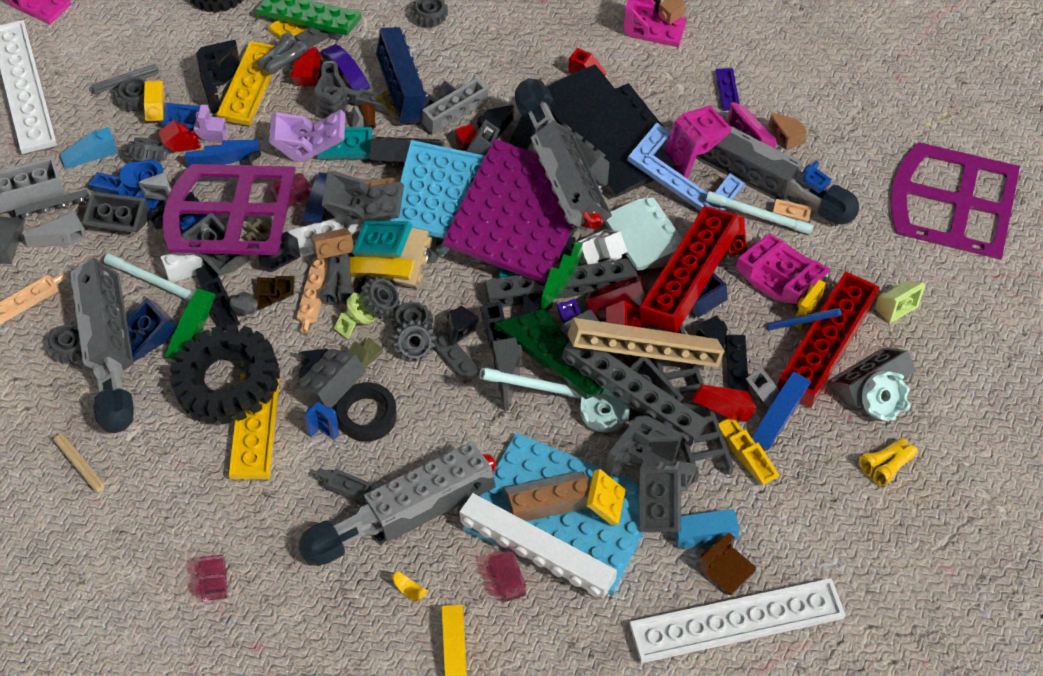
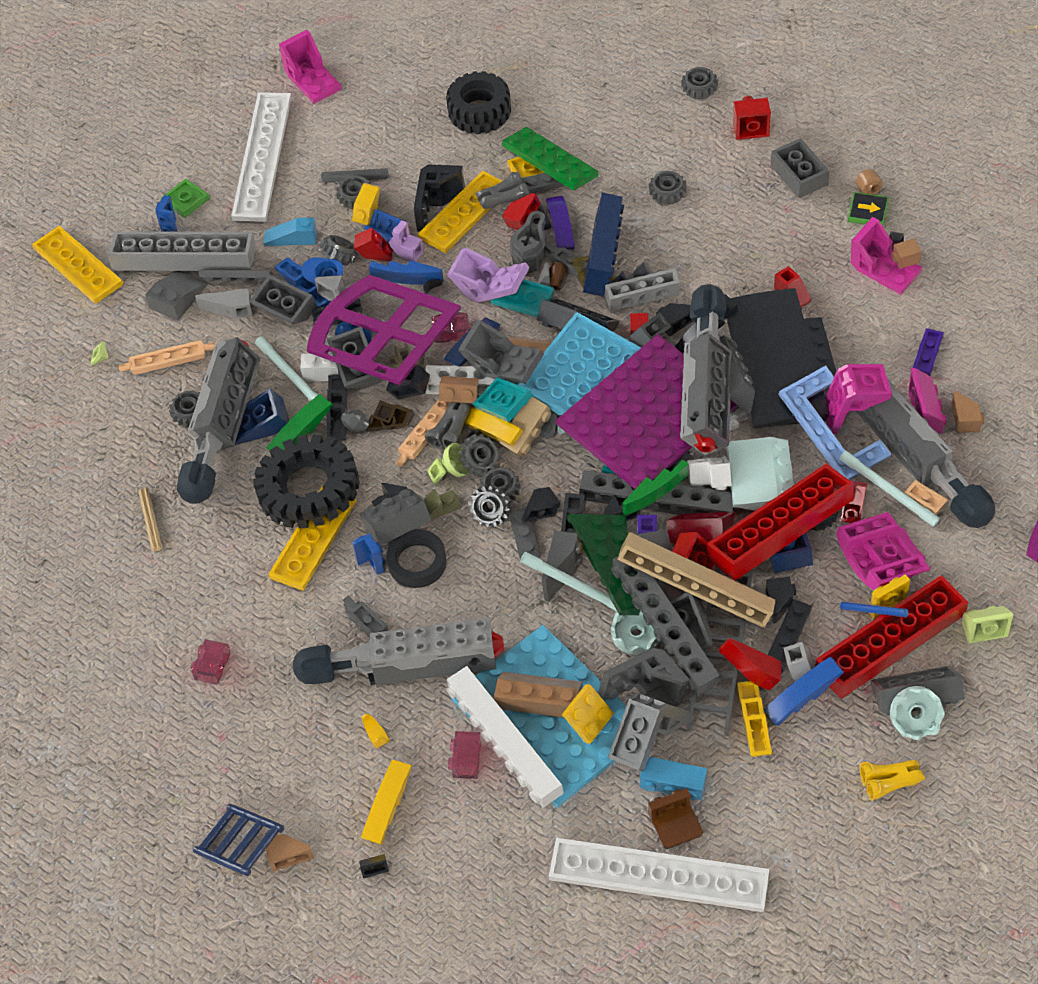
camera: 30 degrees right, 0 degrees up
blue bracket [802,161,832,193] -> none

